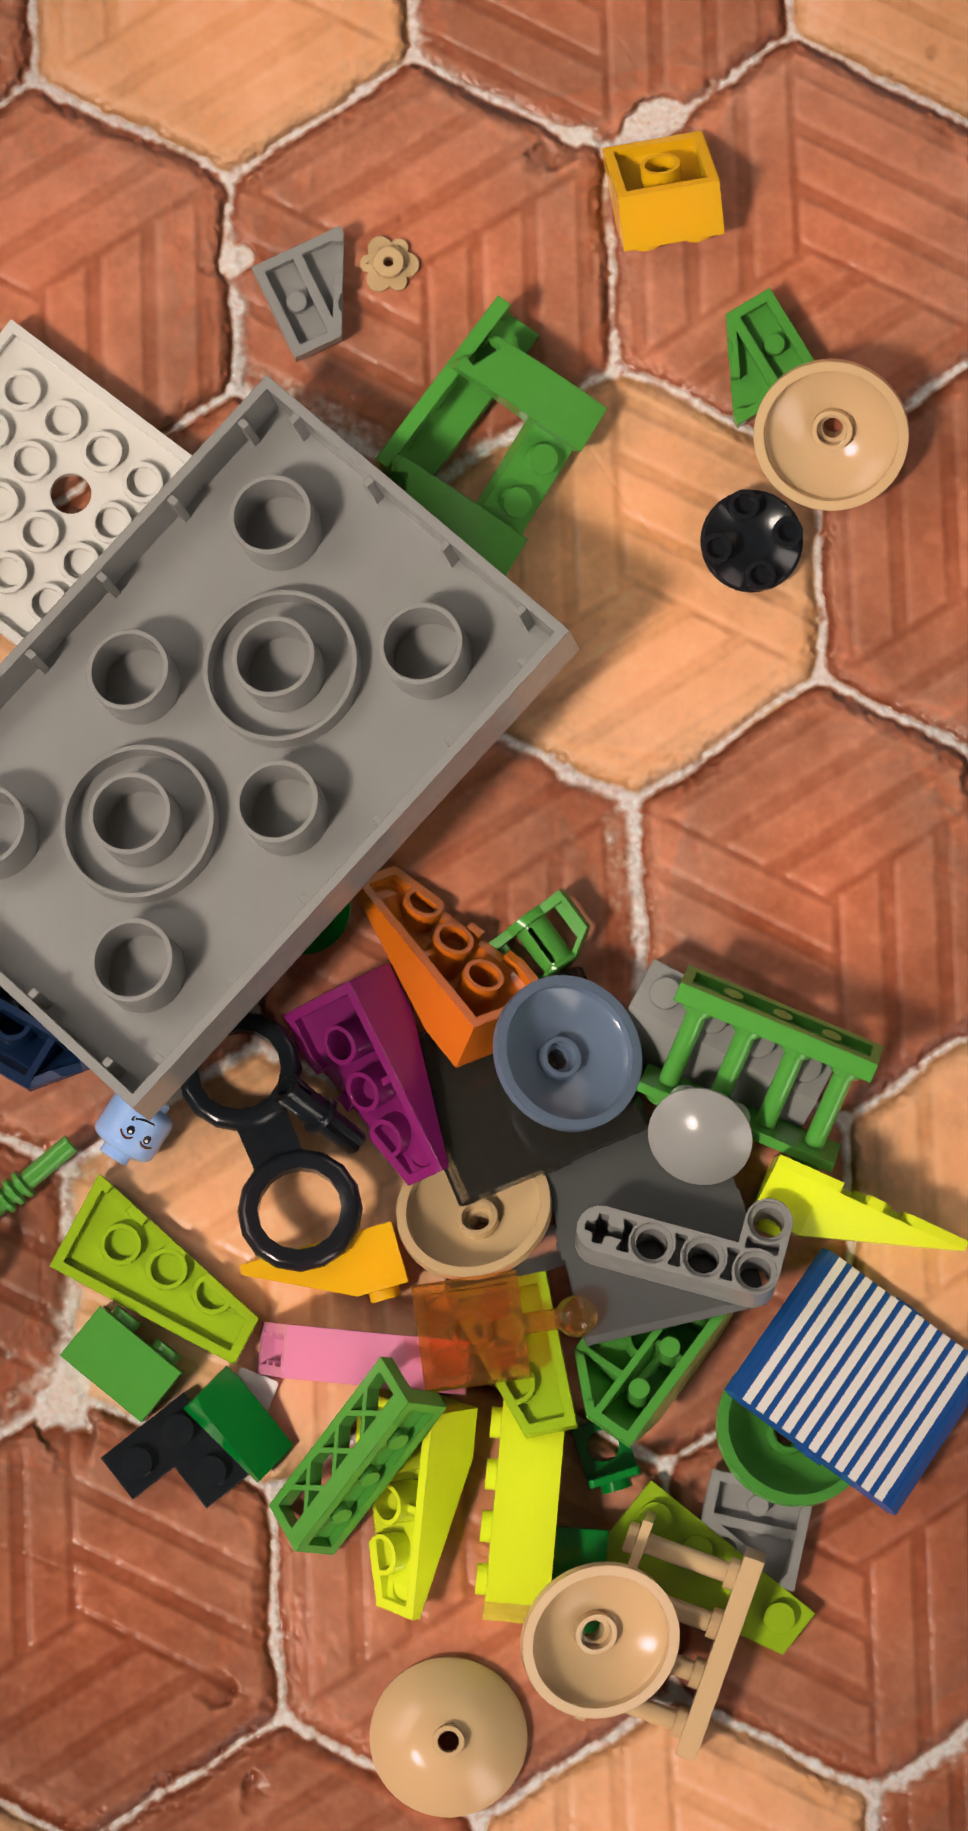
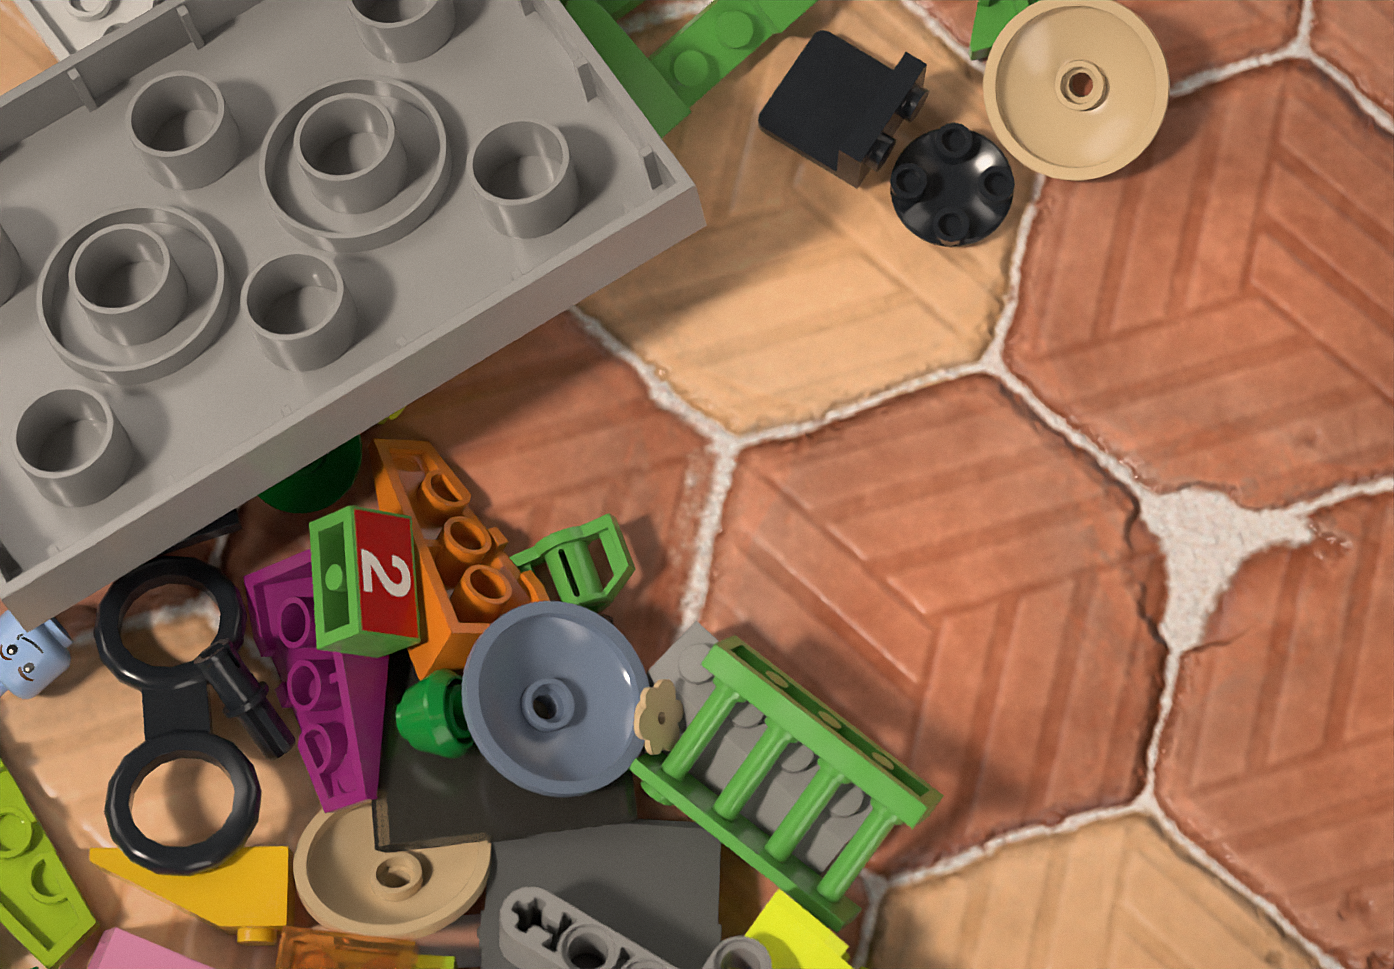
camera: 20 degrees right, 10 degrees down
light grey dish [648,1085,753,1185] -> none
none -> brick [309,505,421,658]
none -> green cone [396,668,475,758]
none -> tan plant [634,679,683,755]
none -> black bracket [758,30,929,189]

